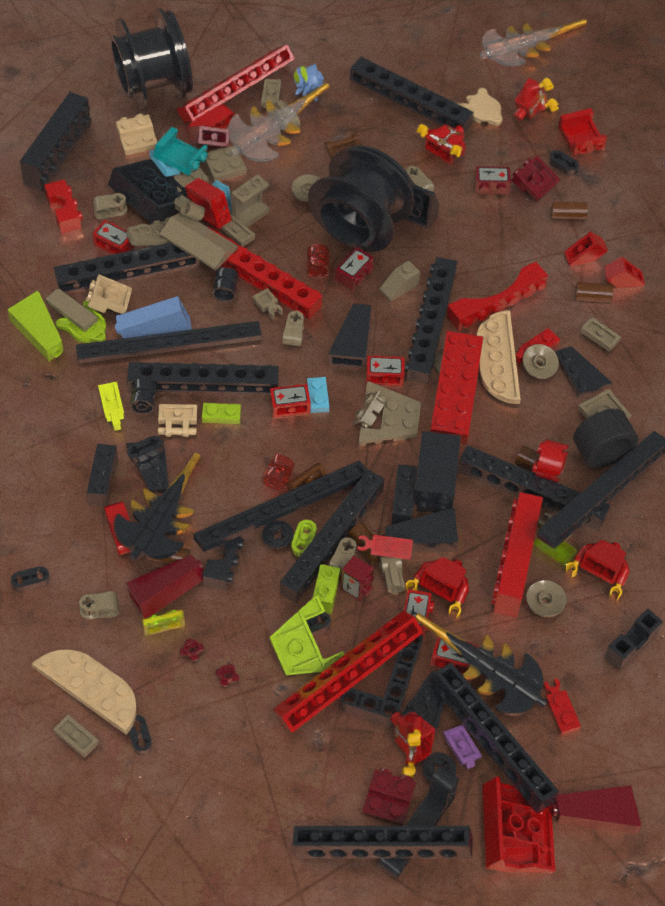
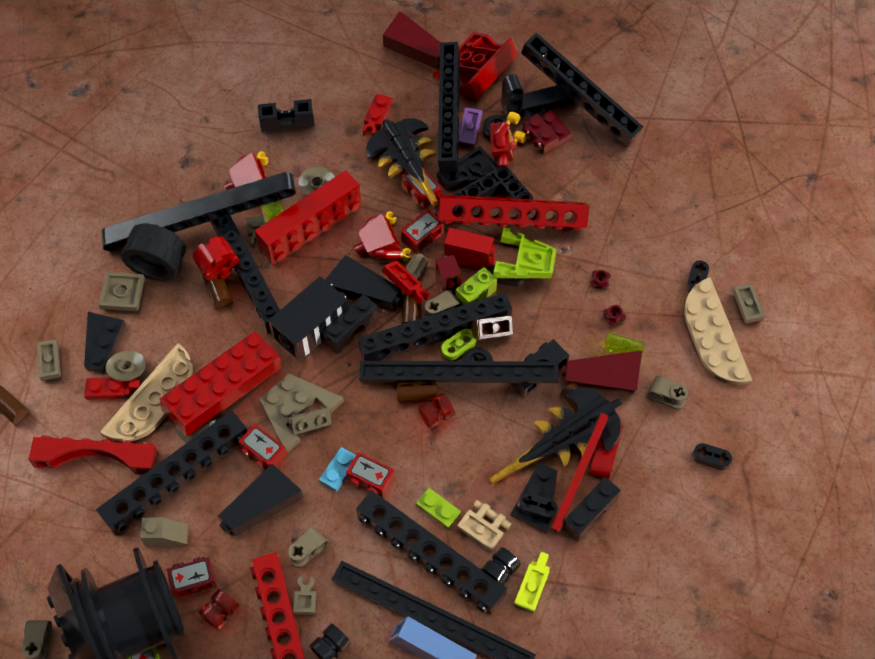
camera: 140 degrees left, 5 degrees up
none -> red brick [444,228,496,271]
none -> brick [471,315,513,340]
none -> red tile [551,413,608,532]

